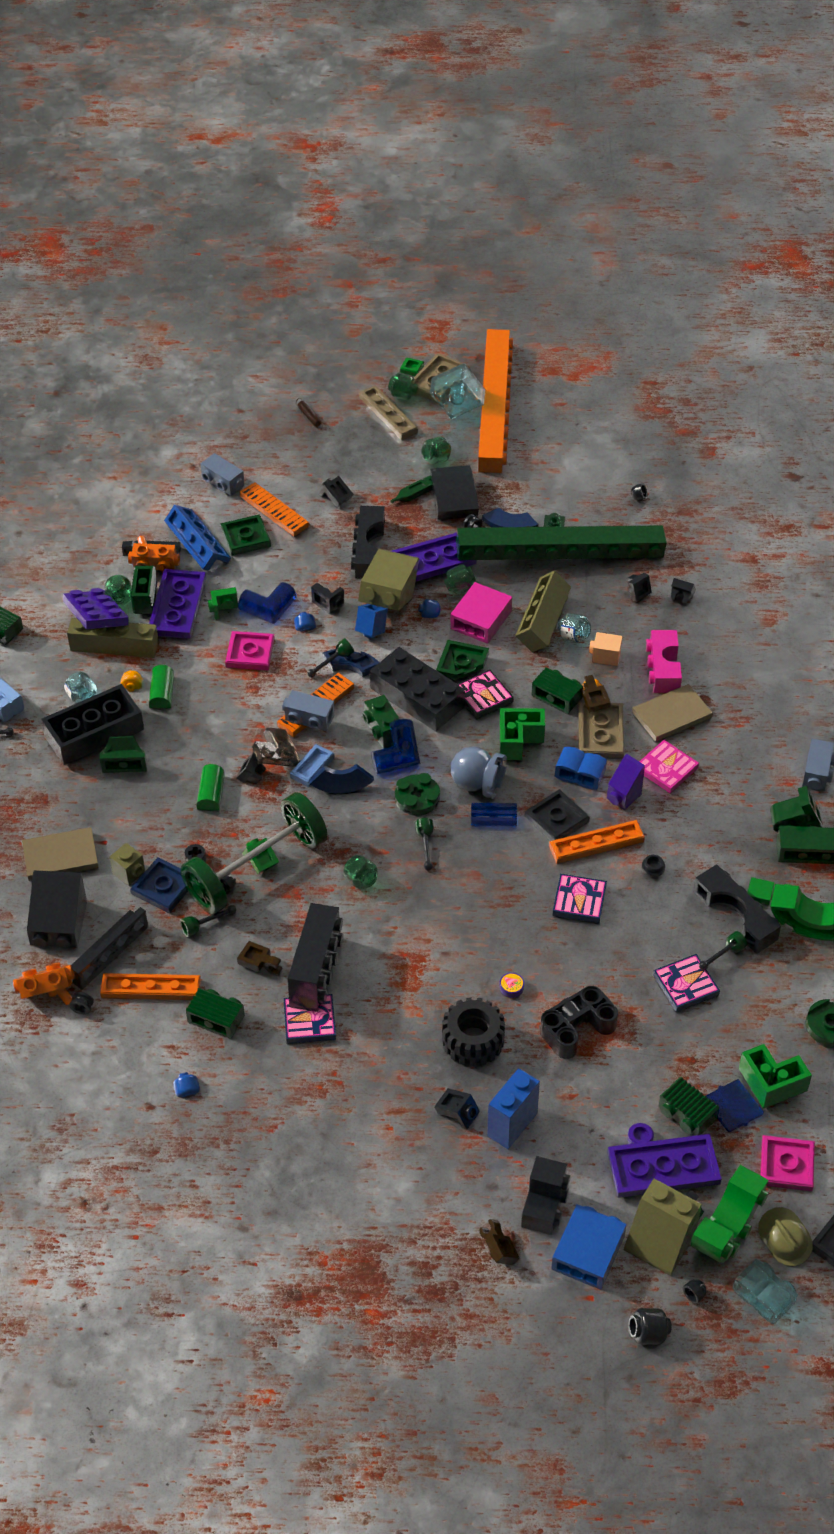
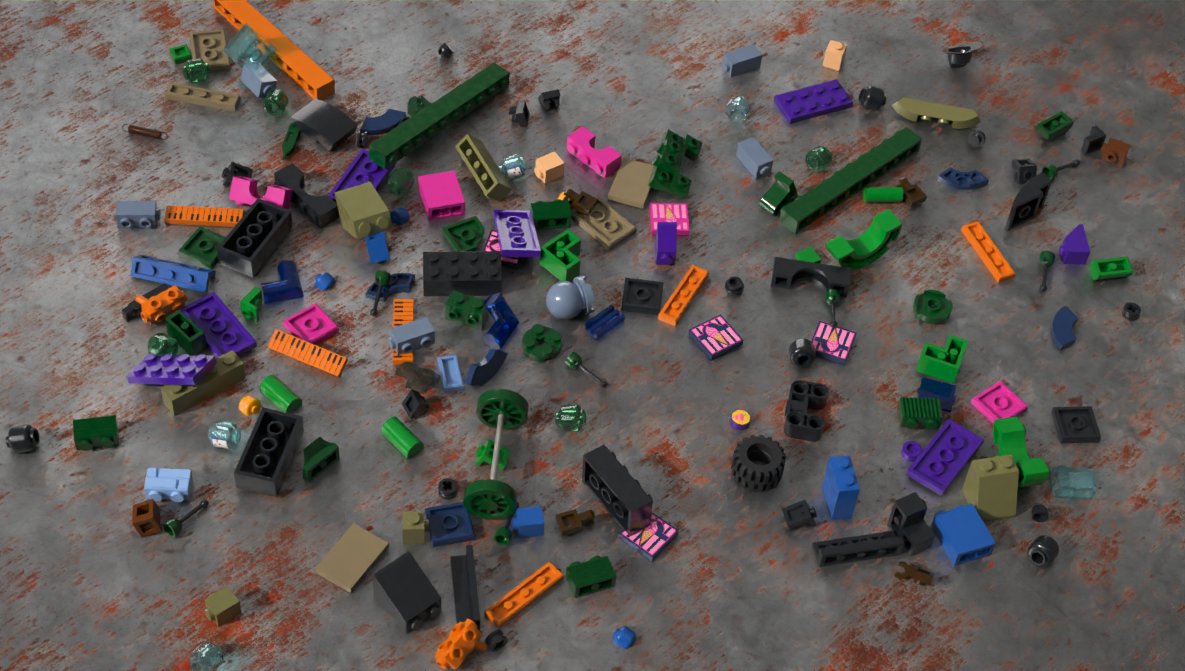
camera: 50 degrees left, 0 degrees up
black bracket [311,583,344,614] -> none
blue brick [554,747,607,790] -> none
olive piece [758,1207,813,1266] -> none
none -> black brick [217,198,292,277]
none -> dark pink arch [229,176,293,210]
none -> sand blue brick [240,62,277,98]
none -> orange tile [268,329,348,378]
none -> dark purple plate [493,210,541,258]
none -> blue brick [512,506,545,538]
none -> dark green bracket [648,129,702,199]
none -> black head [789,338,816,368]
none -> black fence [812,530,904,567]

